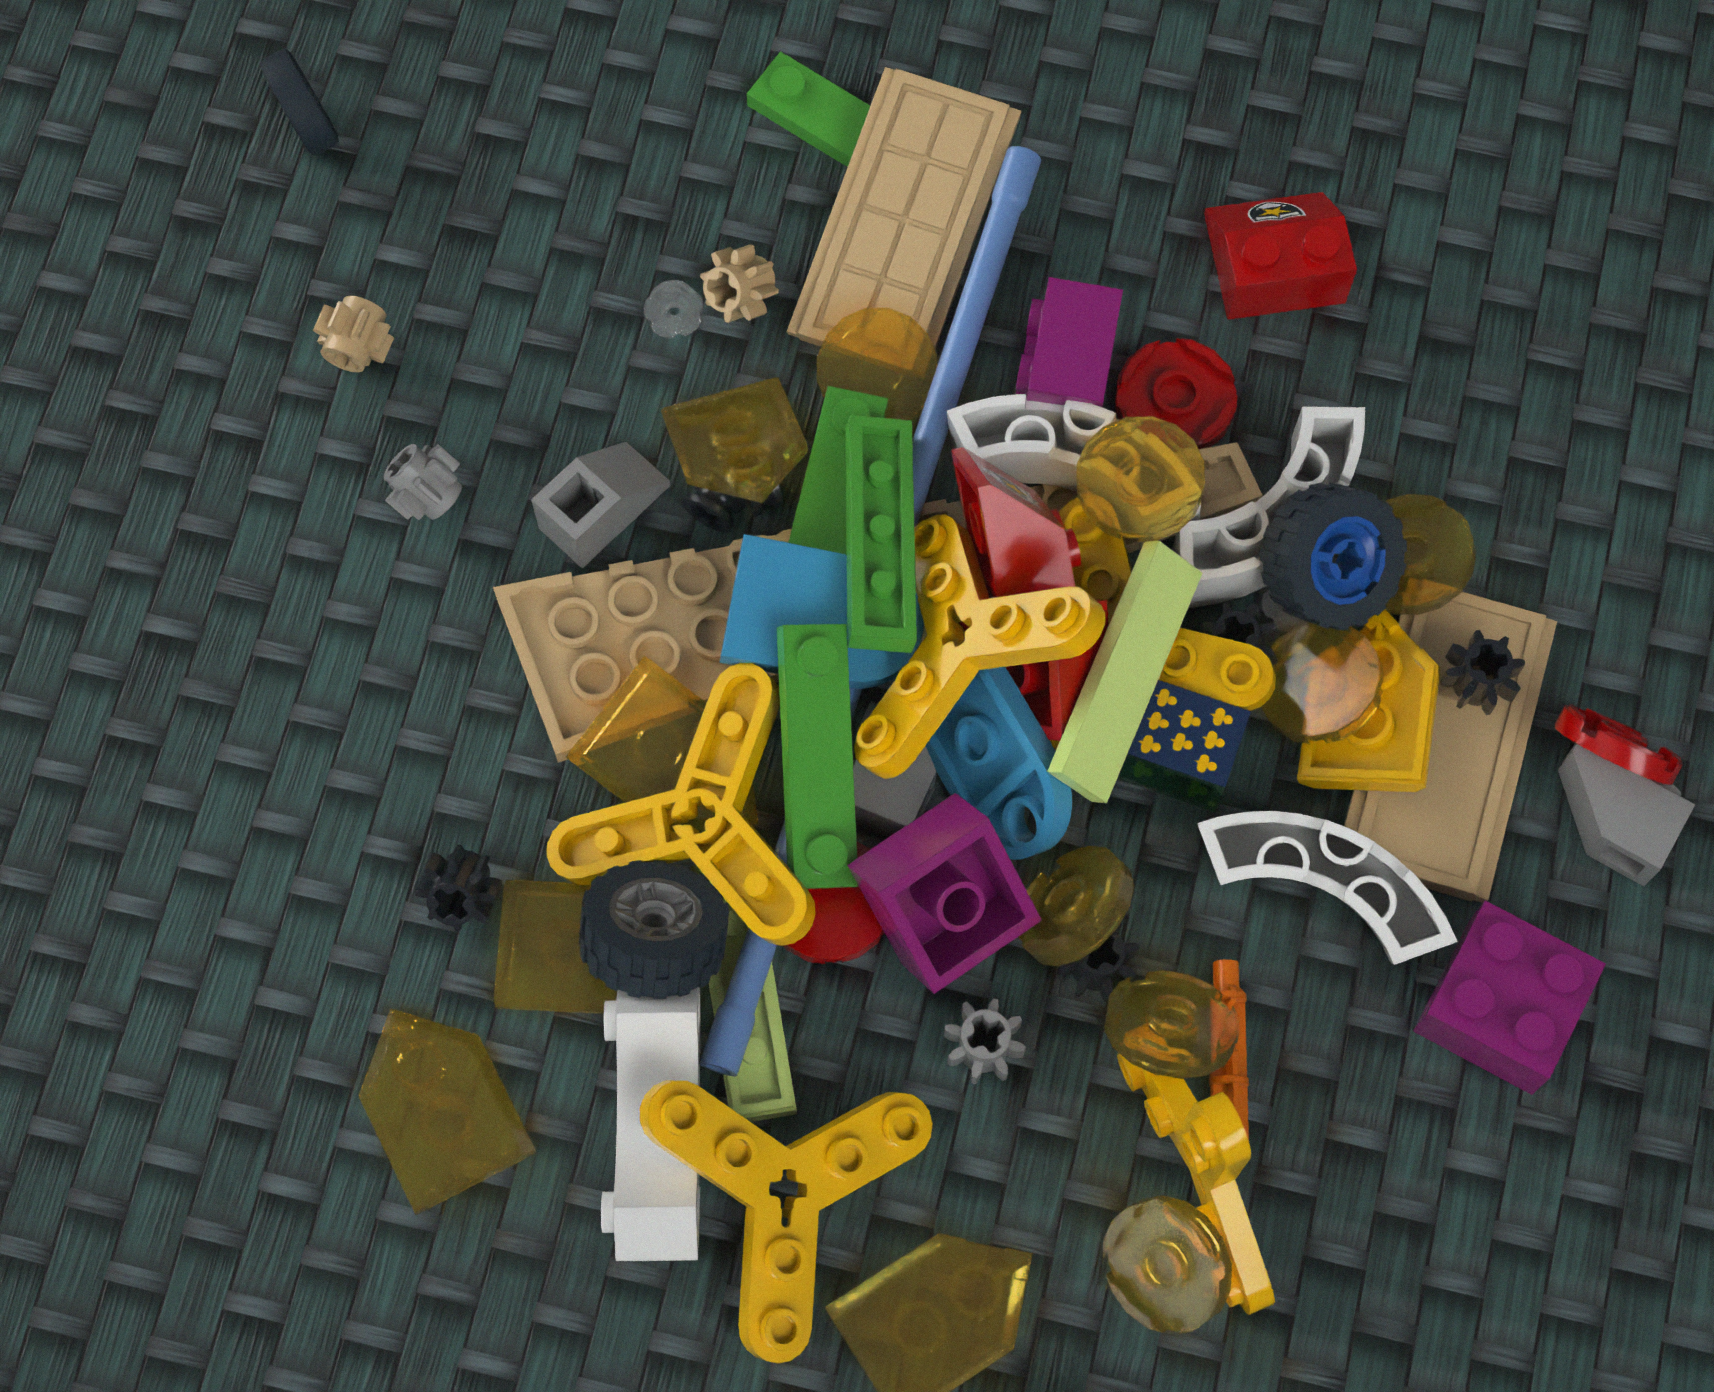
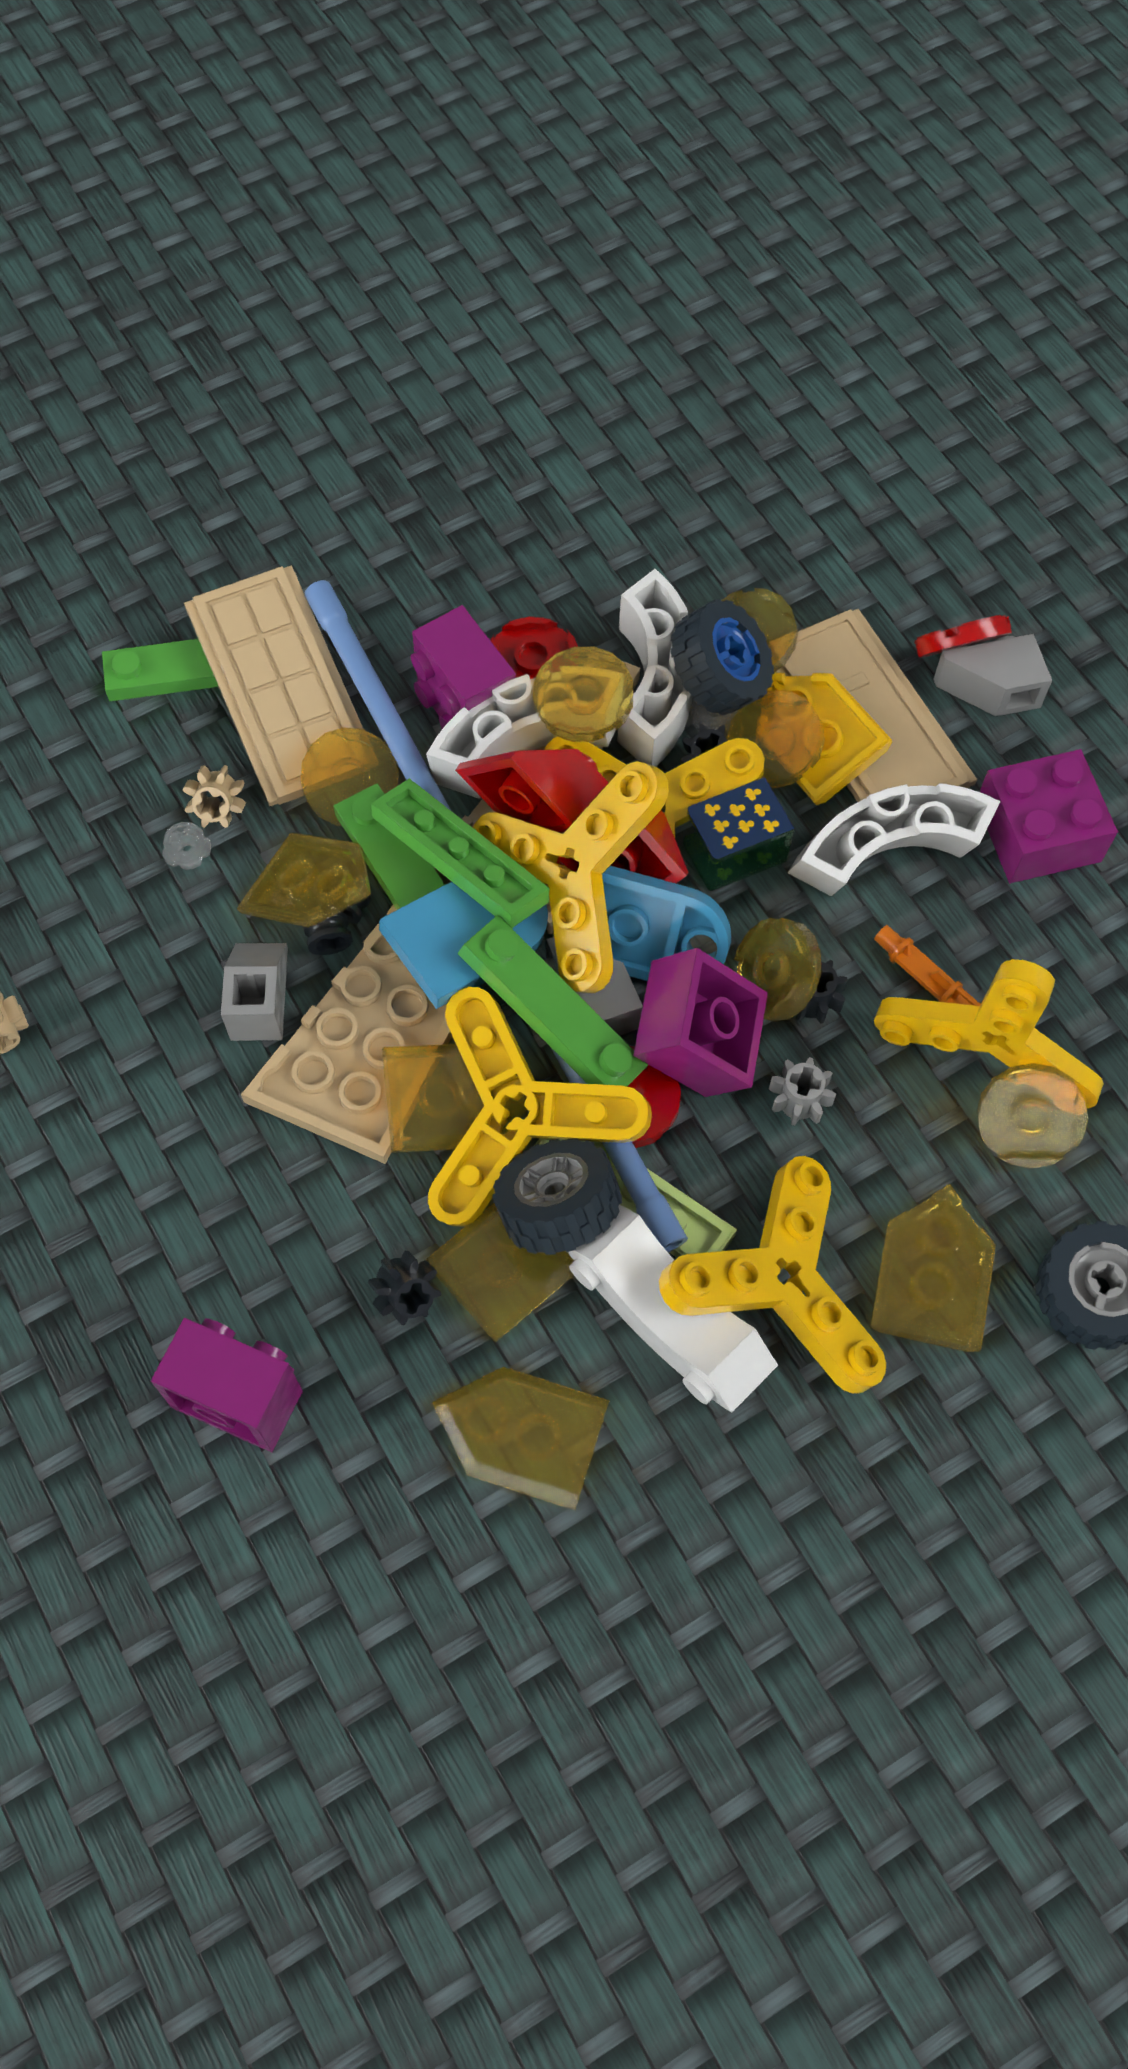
camera: 45 degrees left, 5 degrees down
light grey gear [384,444,462,520] -> none
yellowish green tile [1047,541,1202,803] -> none
clear yellow tile [1104,970,1239,1079] -> none
red slope [1204,192,1357,320] -> none
black gear [1440,630,1525,715] -> none
none -> magenta brick [151,1318,302,1452]

